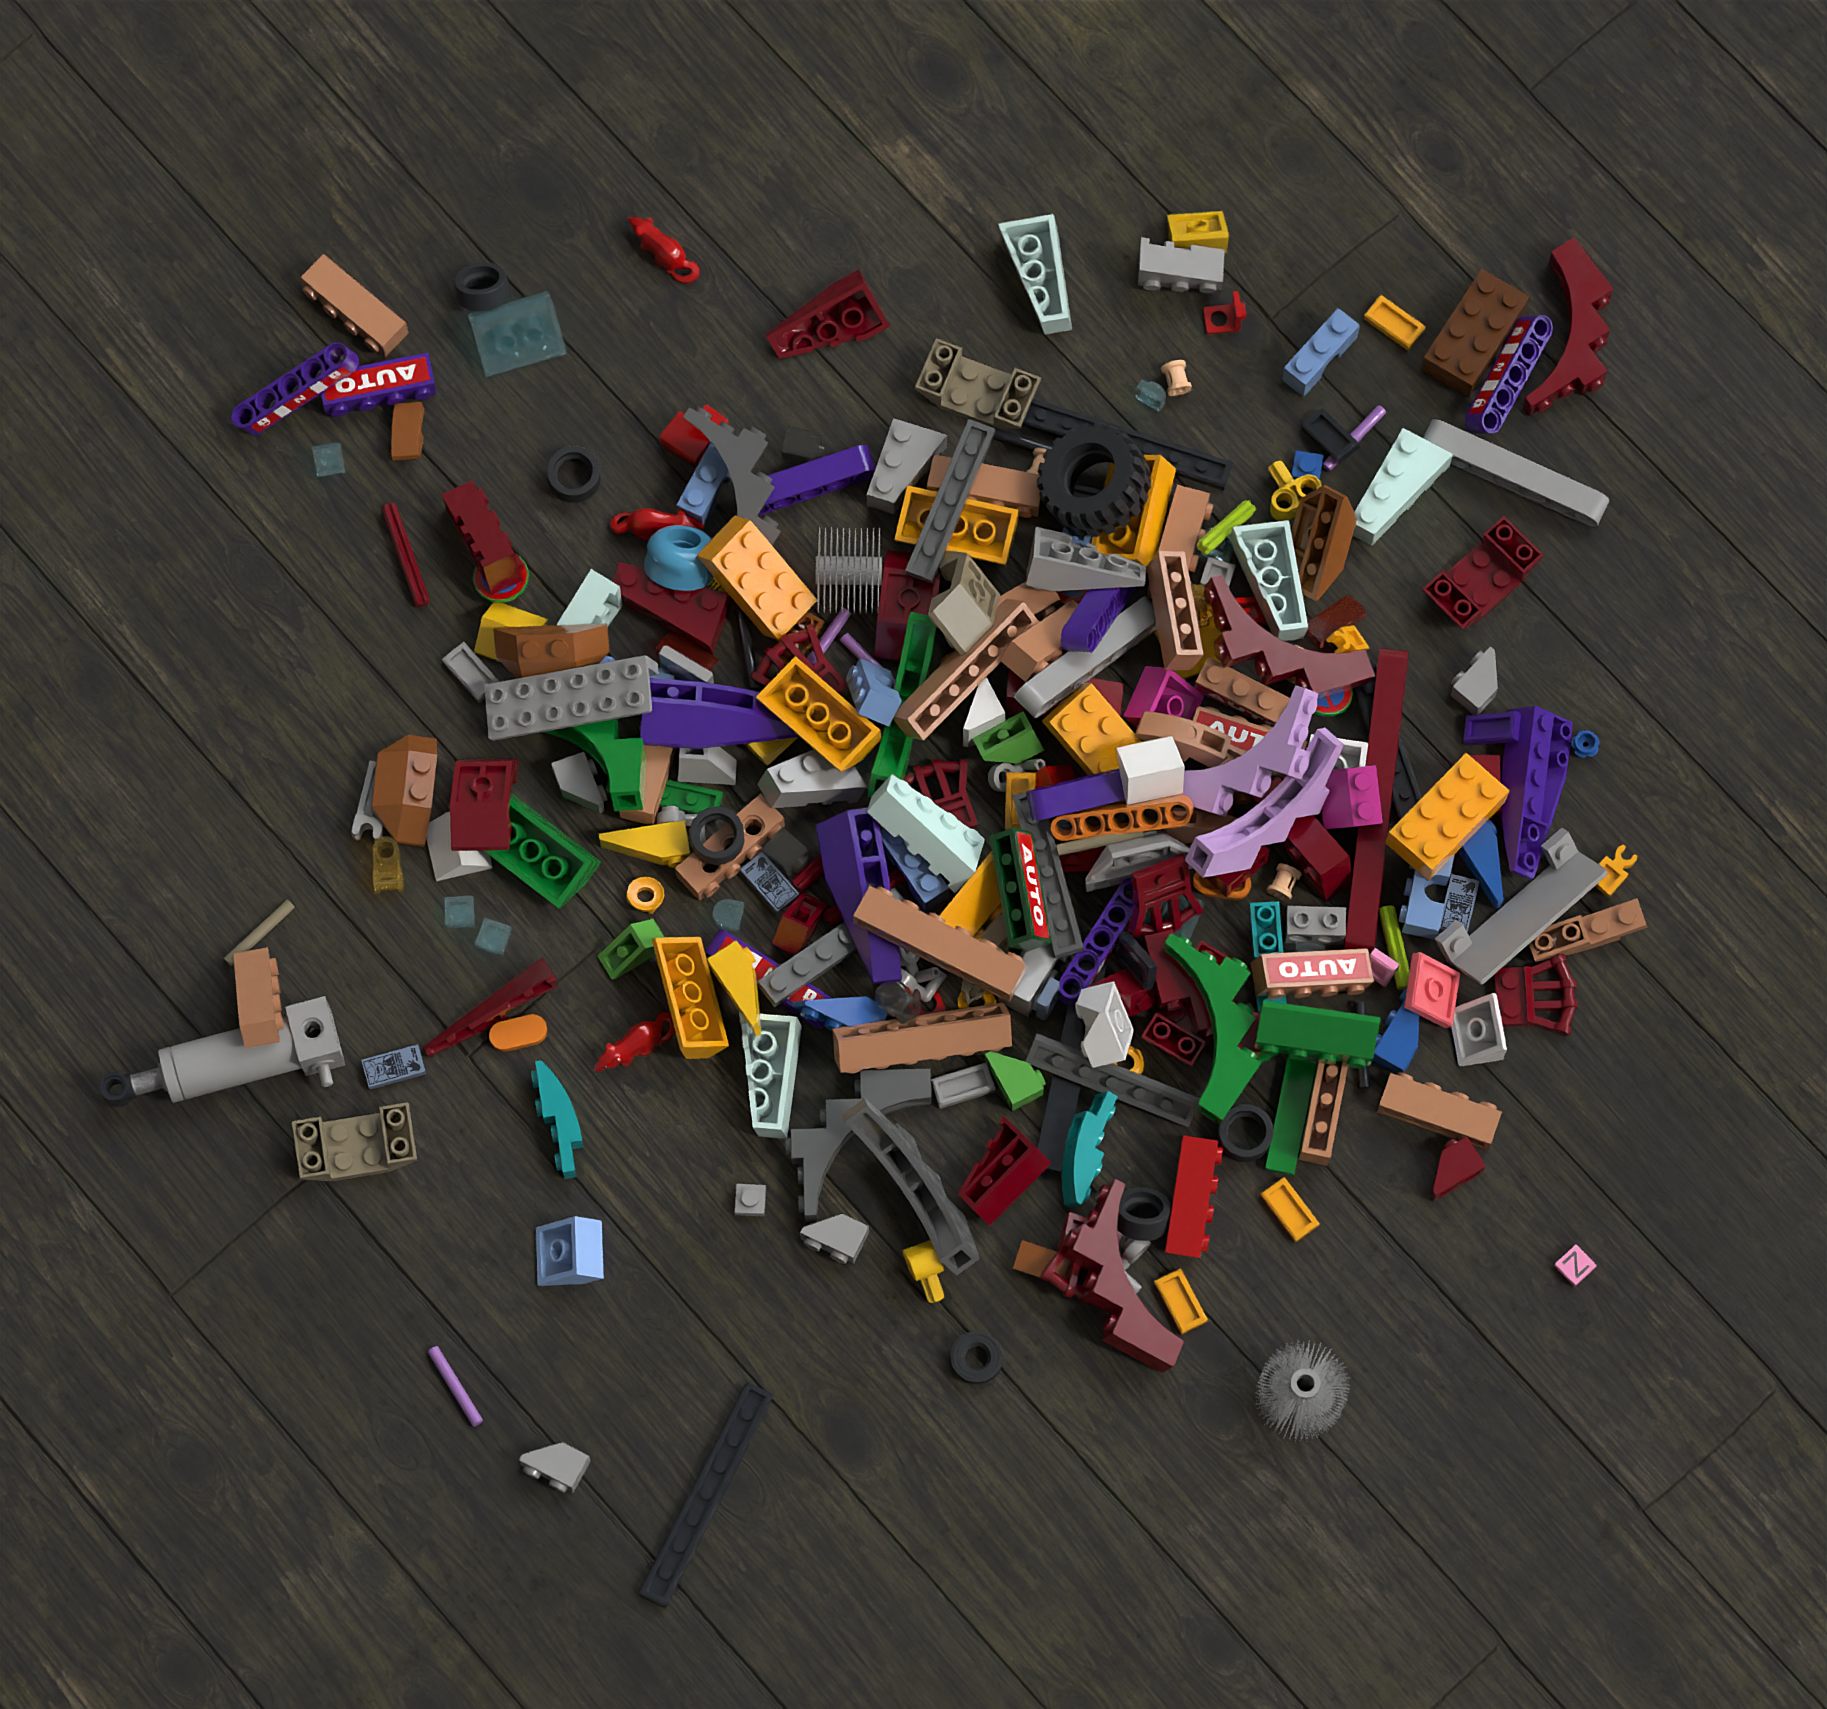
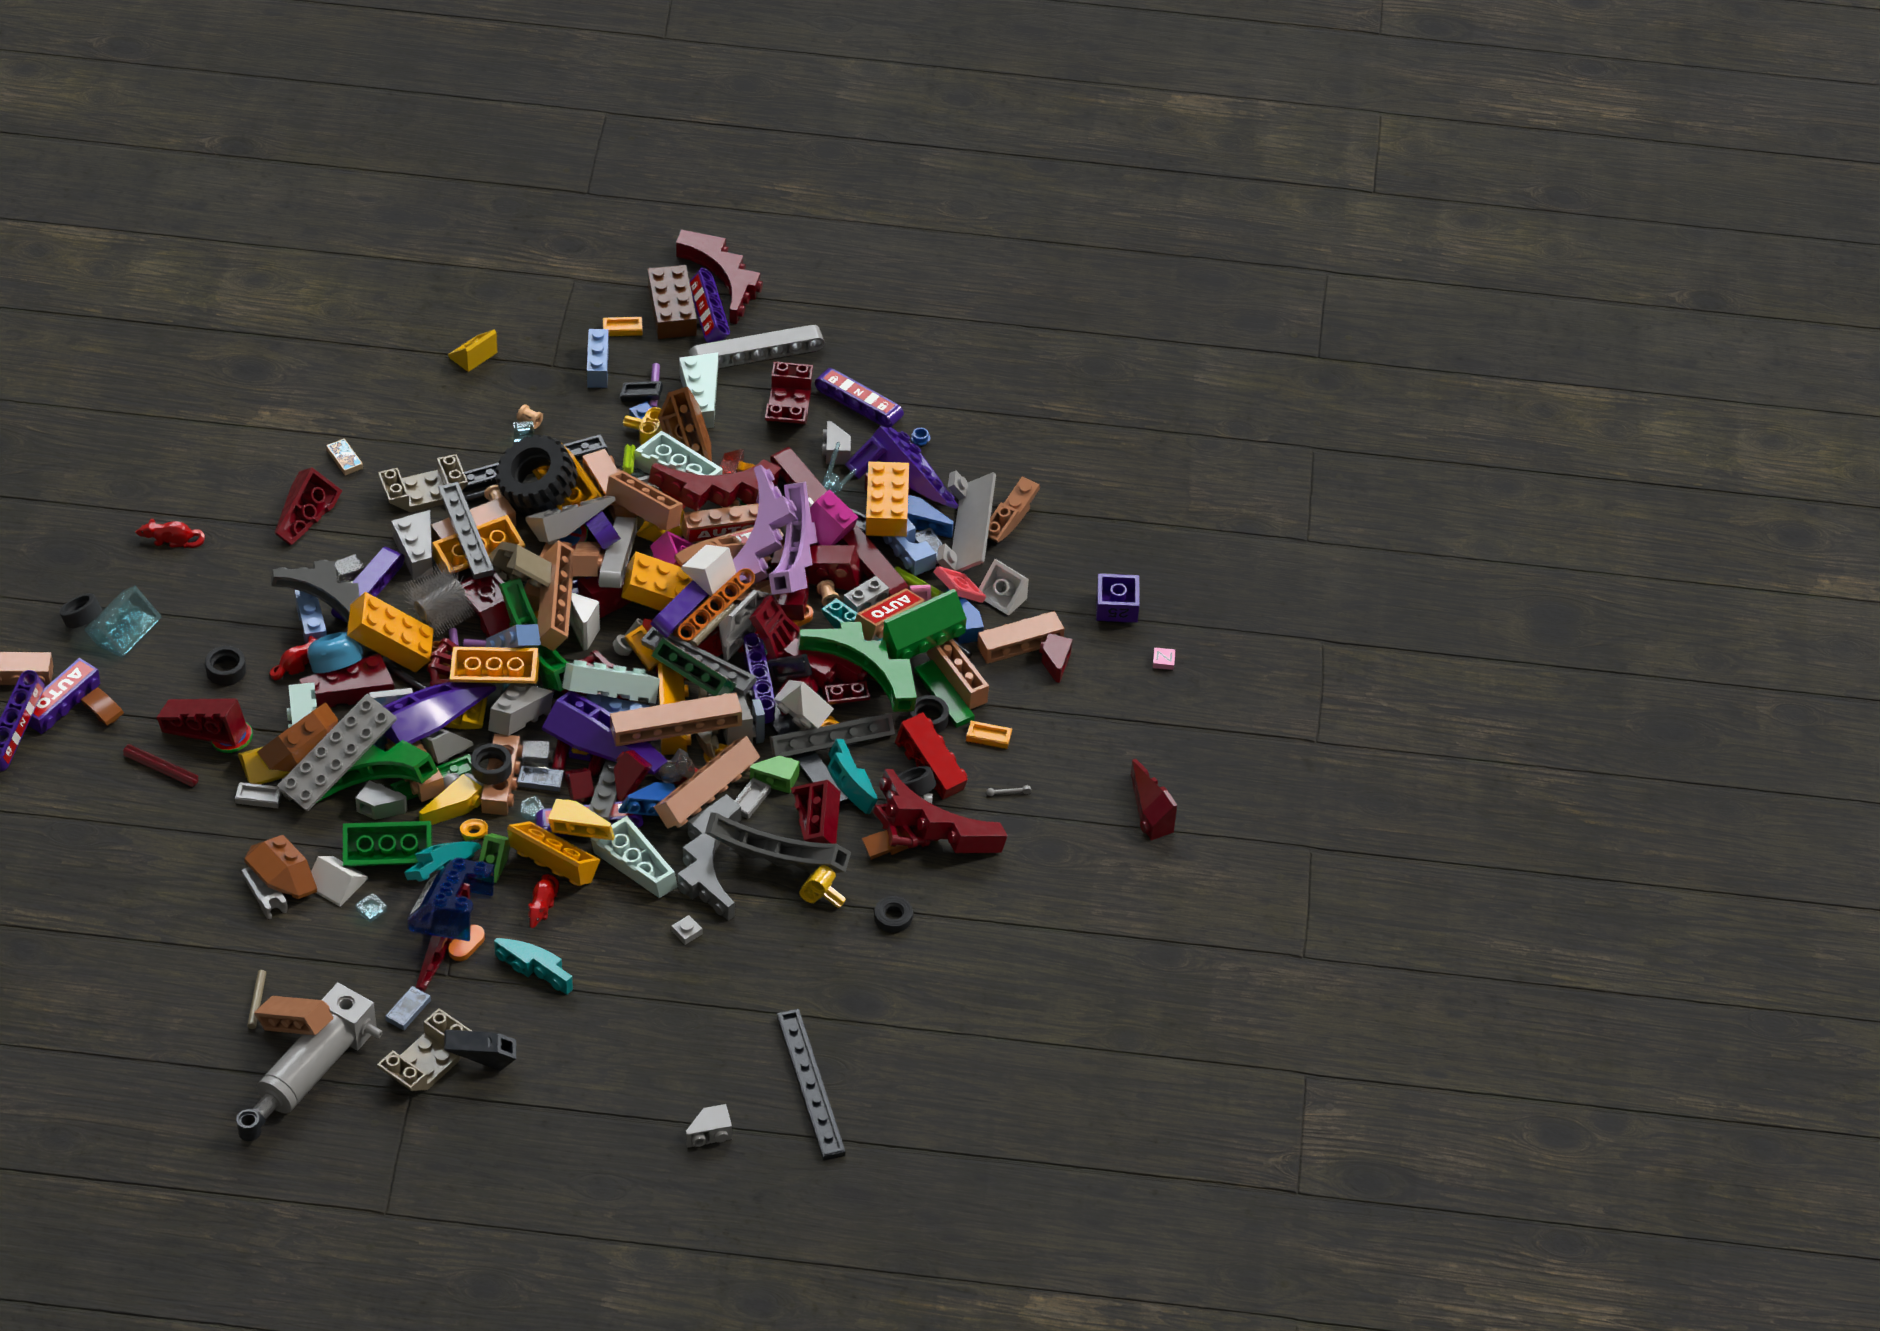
camera: 45 degrees left, 25 degrees down
clear light blue plate [312,442,345,477] -> none
clear yellow piece [372,837,404,895] -> none
medium lavender bar [428,1346,483,1427] -> none
dark red slope [450,758,519,851] -> none
clear light blue plate [475,918,513,956] -> none
light blue slope [536,1216,603,1286] -> none
red piece [659,405,729,469] -> none
light grey slope [800,1214,869,1264] -> none
bright green slope [973,711,1044,764] -> none
light aqua wedge [998,214,1072,334] -> none
light grey wedge [1138,237,1224,293] -> none
light orange tile [1154,1268,1208,1335] -> none
red bracket [1203,291,1246,335] -> none
light grey piece [1255,1340,1350,1441] -> none
dark red plate [1494,954,1578,1036] -> none
light orange plate [1595,845,1637,898] -> none
none -> tile [326,438,363,475]
none -> teal slope [404,841,482,881]
none -> clear blue windscreen [407,858,494,941]
none -> black slope [444,1030,516,1071]
none -> dark red slope [613,750,652,801]
none -> dark purple beam [814,368,904,428]
none -> clear light blue plant [822,442,857,493]
none -> light grey hinge [986,785,1031,796]
none -> dark purple brick [1096,574,1139,622]
none -> dark red wedge [1131,759,1177,840]

